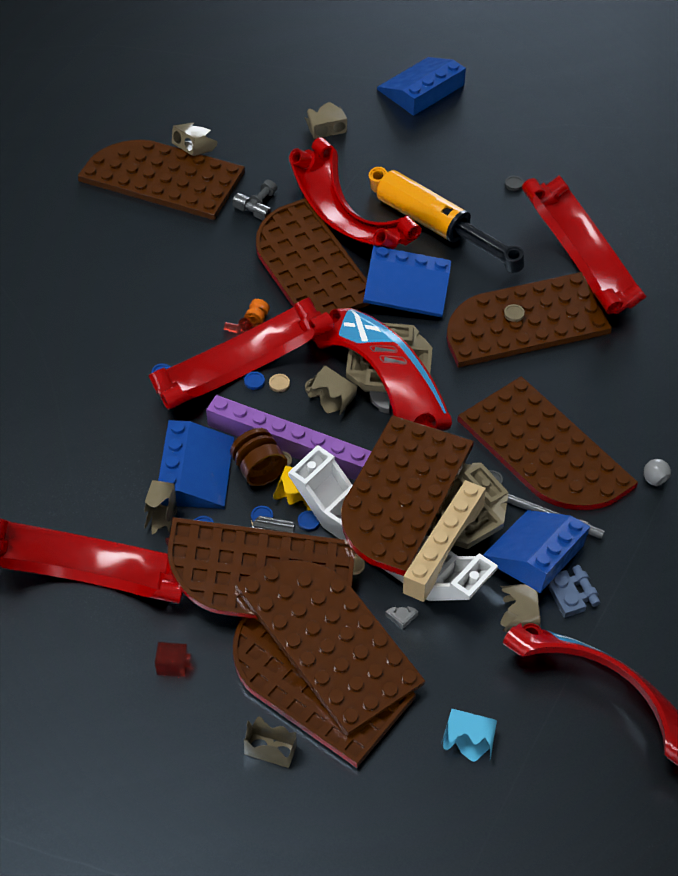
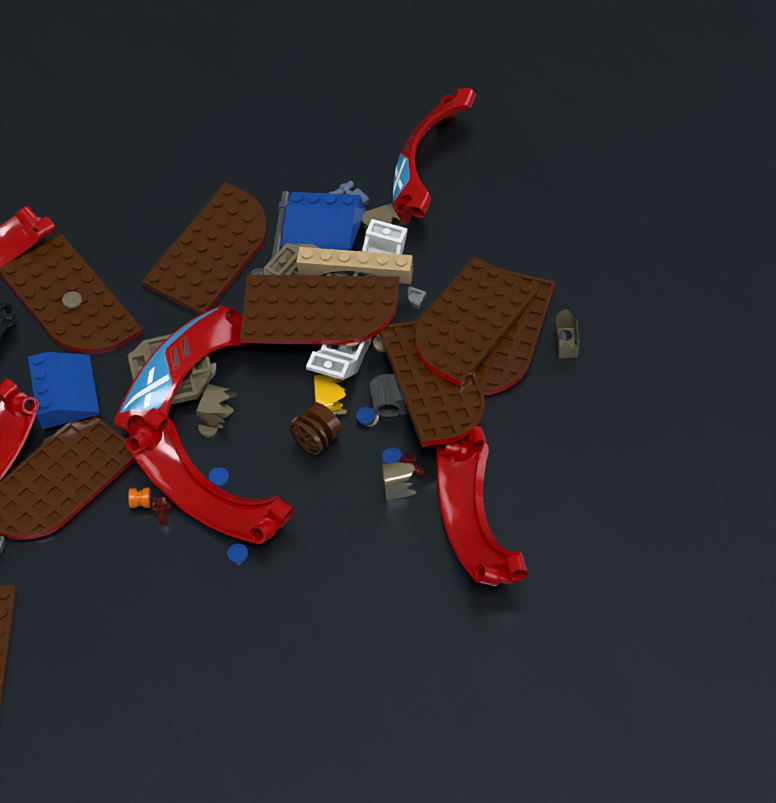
camera: 110 degrees left, 5 degrees up
clear red brick [155,642,192,677] -> none
blue slope [158,420,234,509] -> none
medium lavender brick [206,395,372,480] -> none
tan piece [269,374,290,392] -> none
blue piece [298,511,320,532] -> none
medium azure piece [441,709,497,762] -> none
light grey piece [643,459,671,486] -> none

